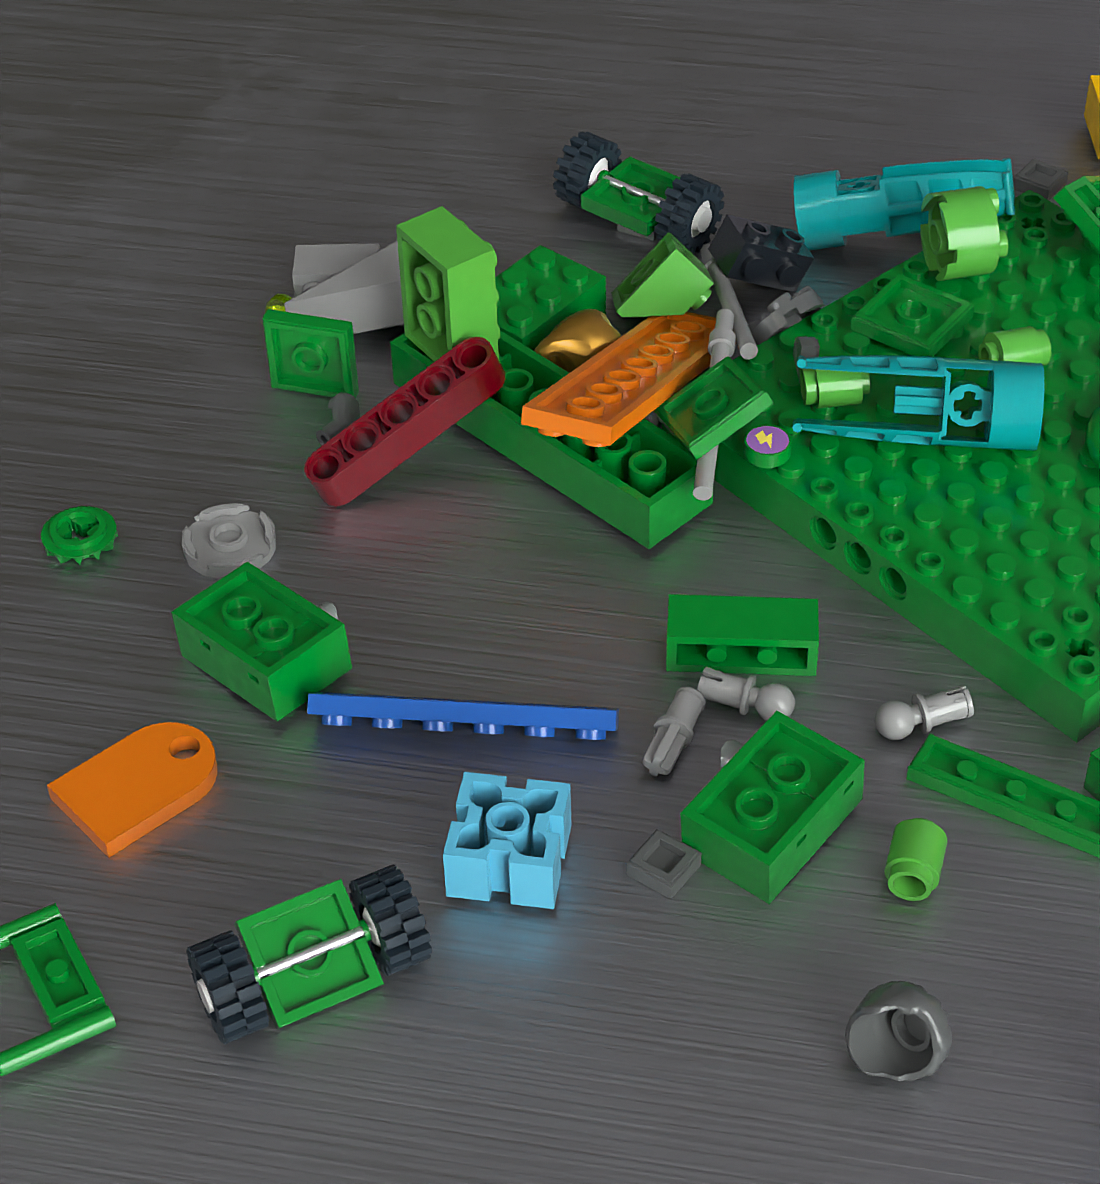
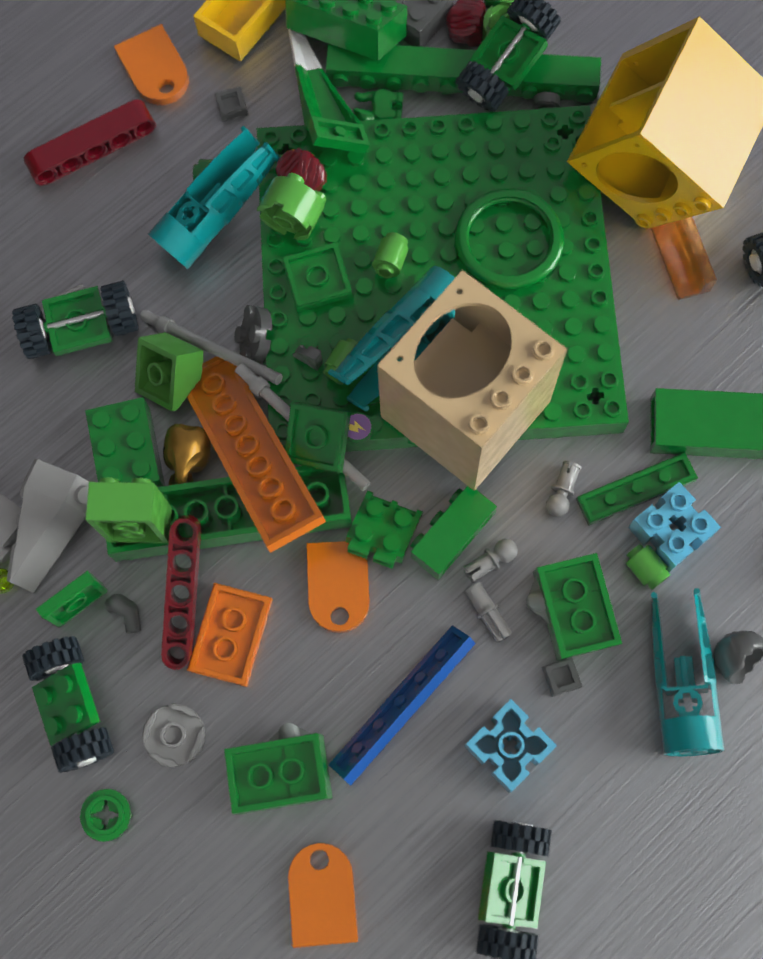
camera: 50 degrees left, 30 degrees up
black brick [708,214,814,292] -> none
none -> plate [22,636,114,773]
none -> dark red beam [23,99,156,186]
none -> orange tile [114,24,189,105]
none -> orange tile [187,583,273,687]
none -> dark red hair [276,148,327,192]
none -> orange tile [307,541,370,633]
none -> green plate [345,491,423,569]
none -> tan container [377,270,567,491]
none -> medium azure brick [628,482,721,572]
none -> teal piece [651,588,724,757]

